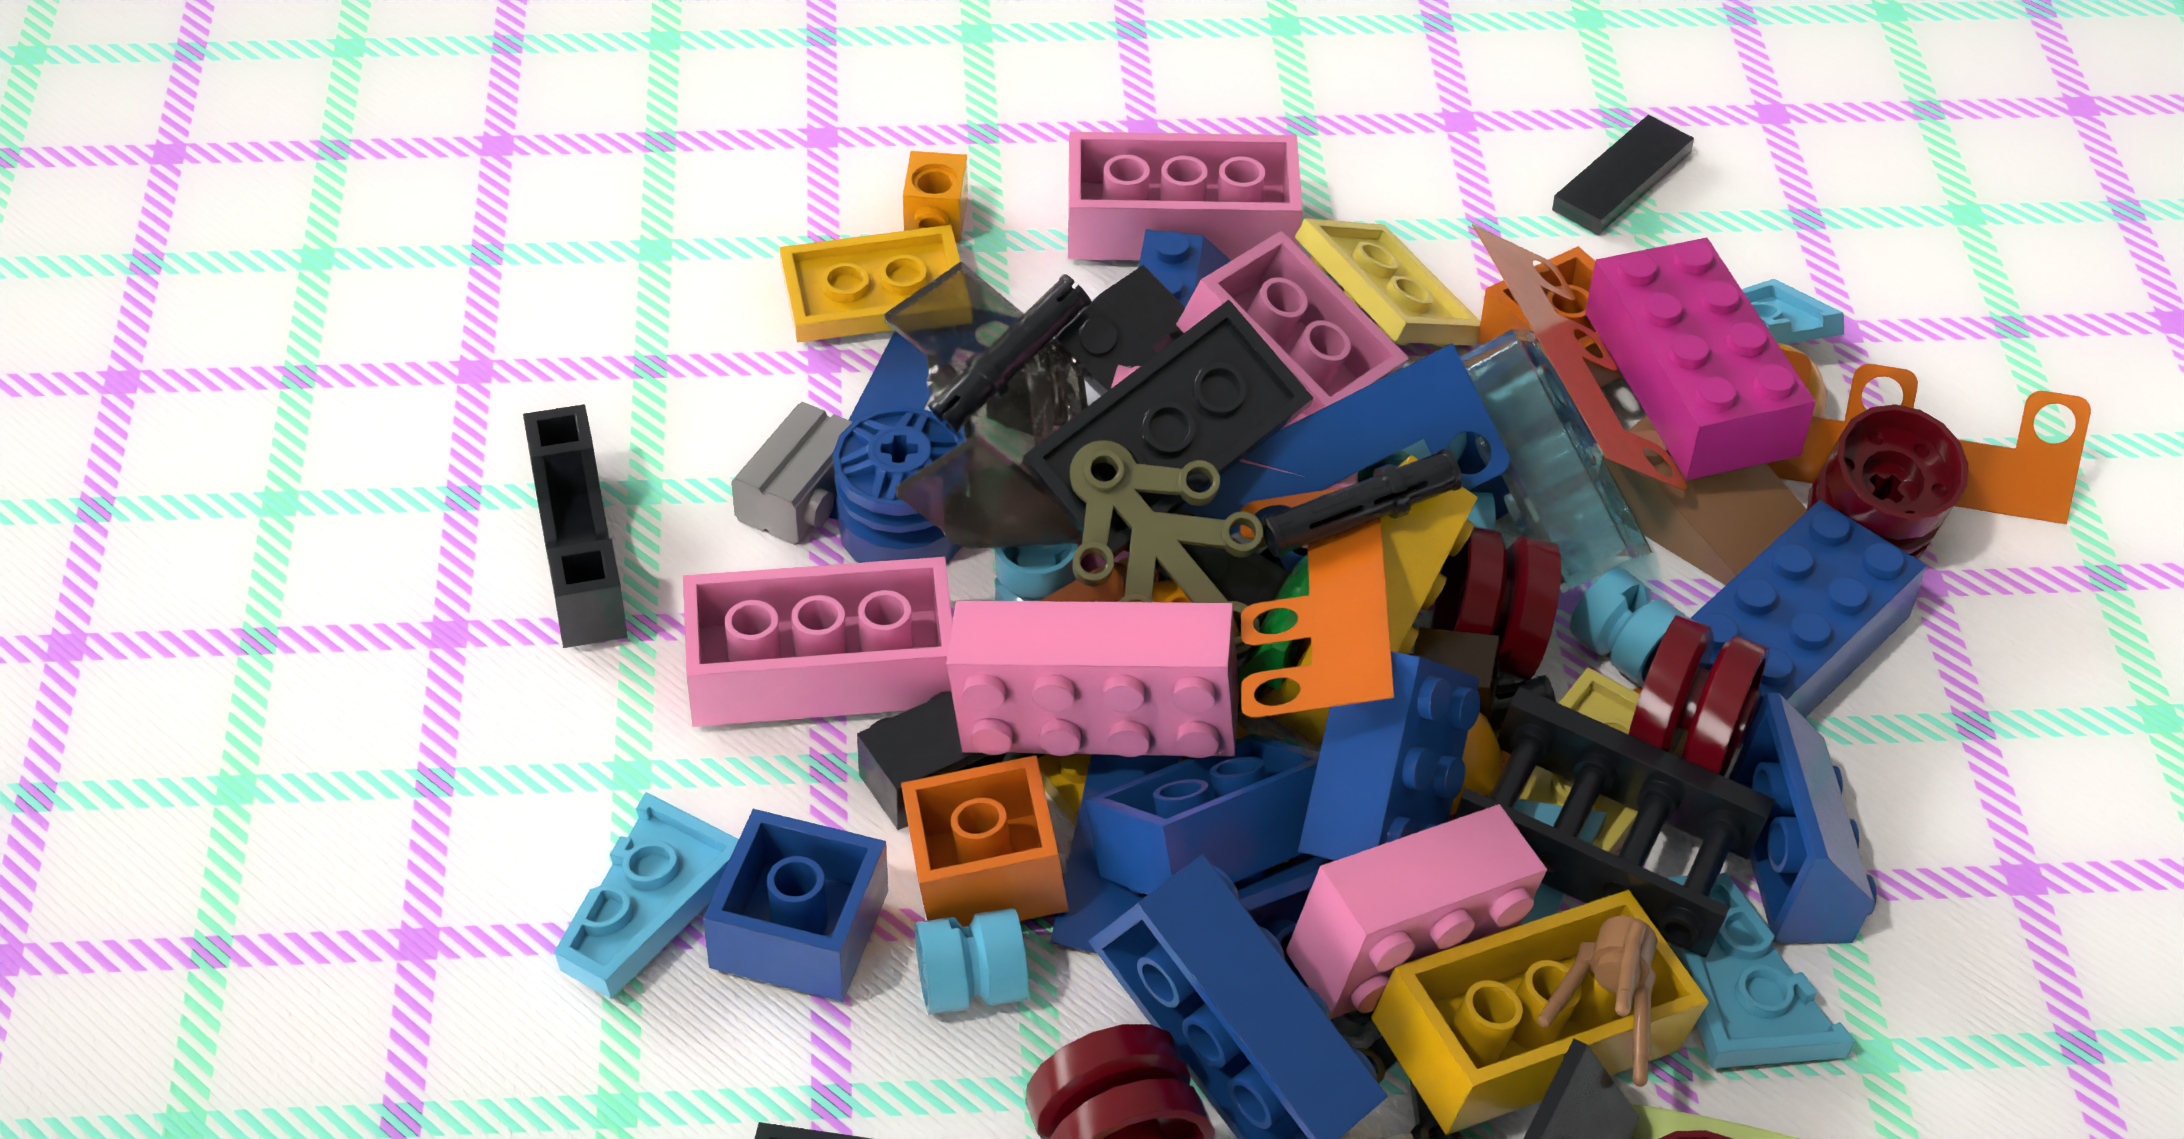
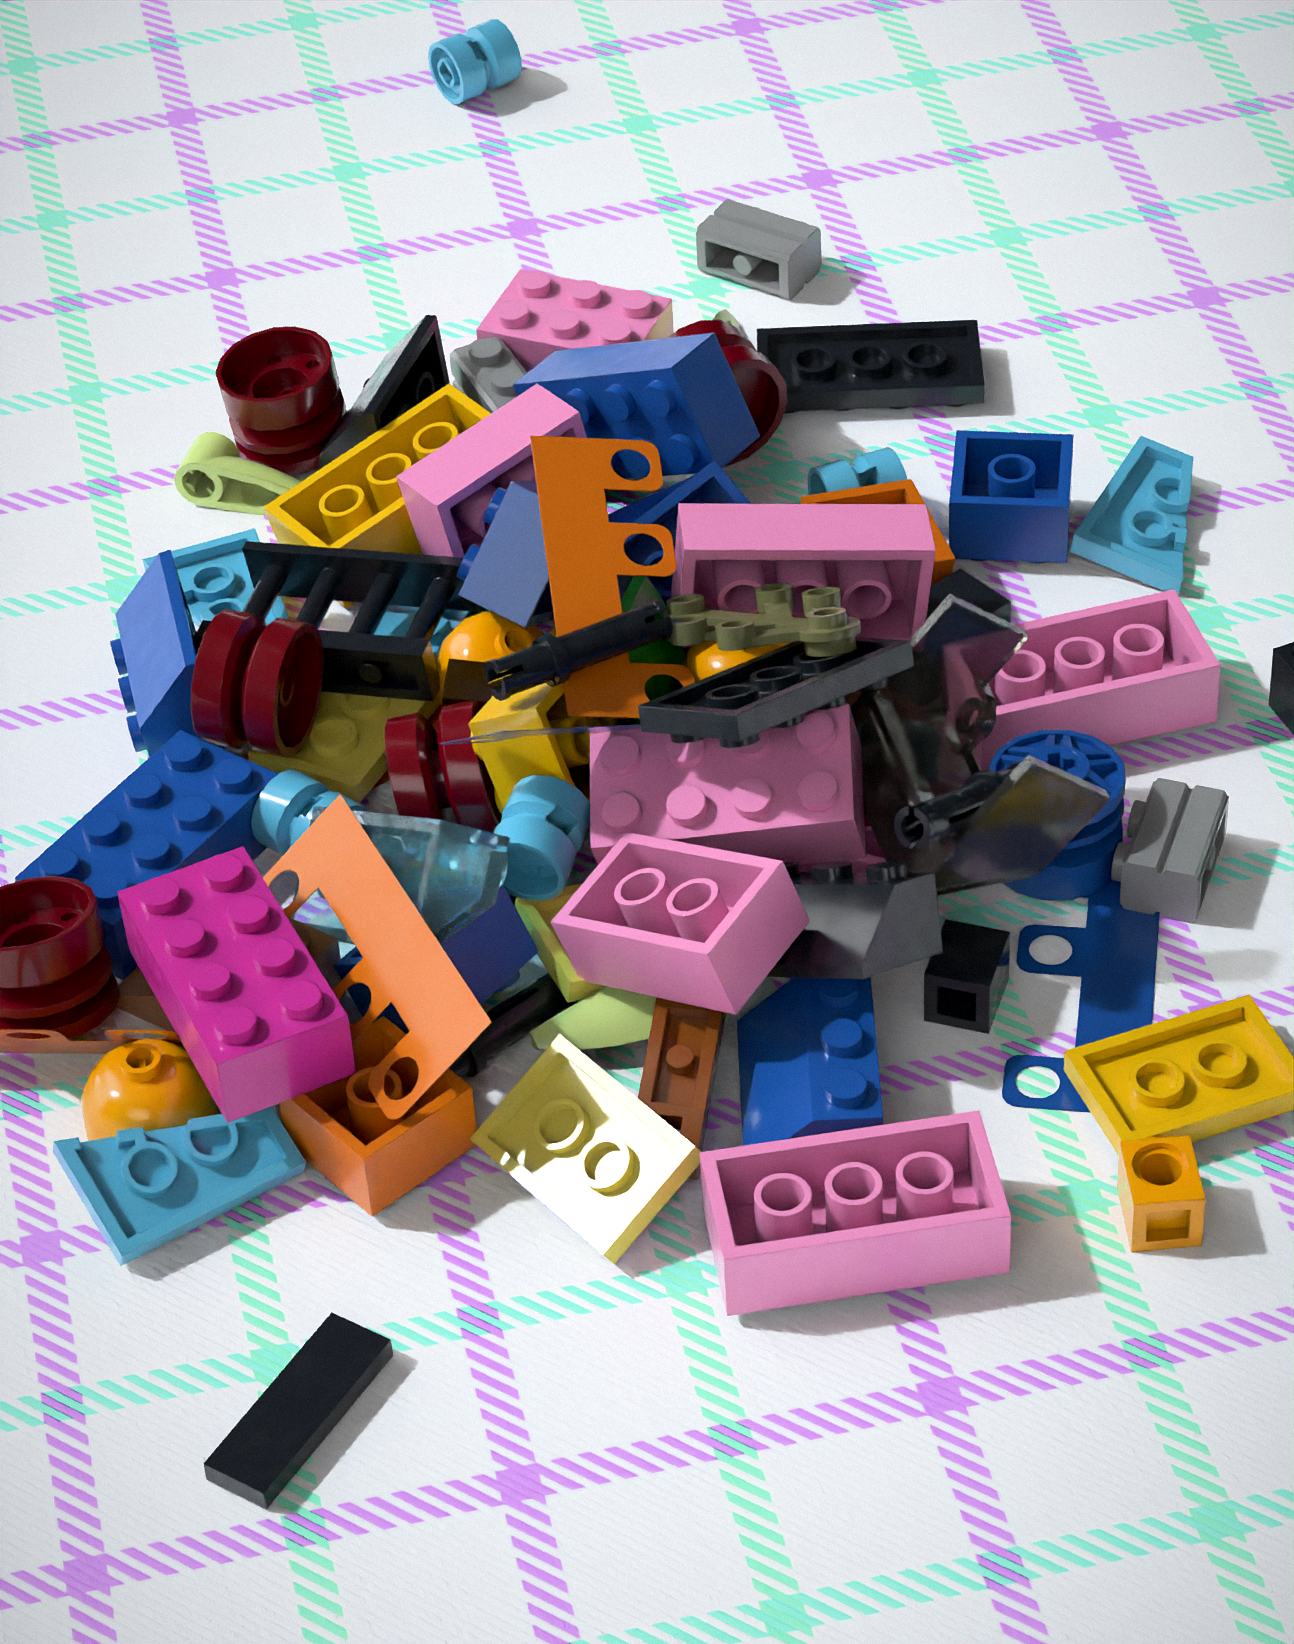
camera: 175 degrees right, 5 degrees down
medium nougat plant [1538,916,1658,1087] -> none

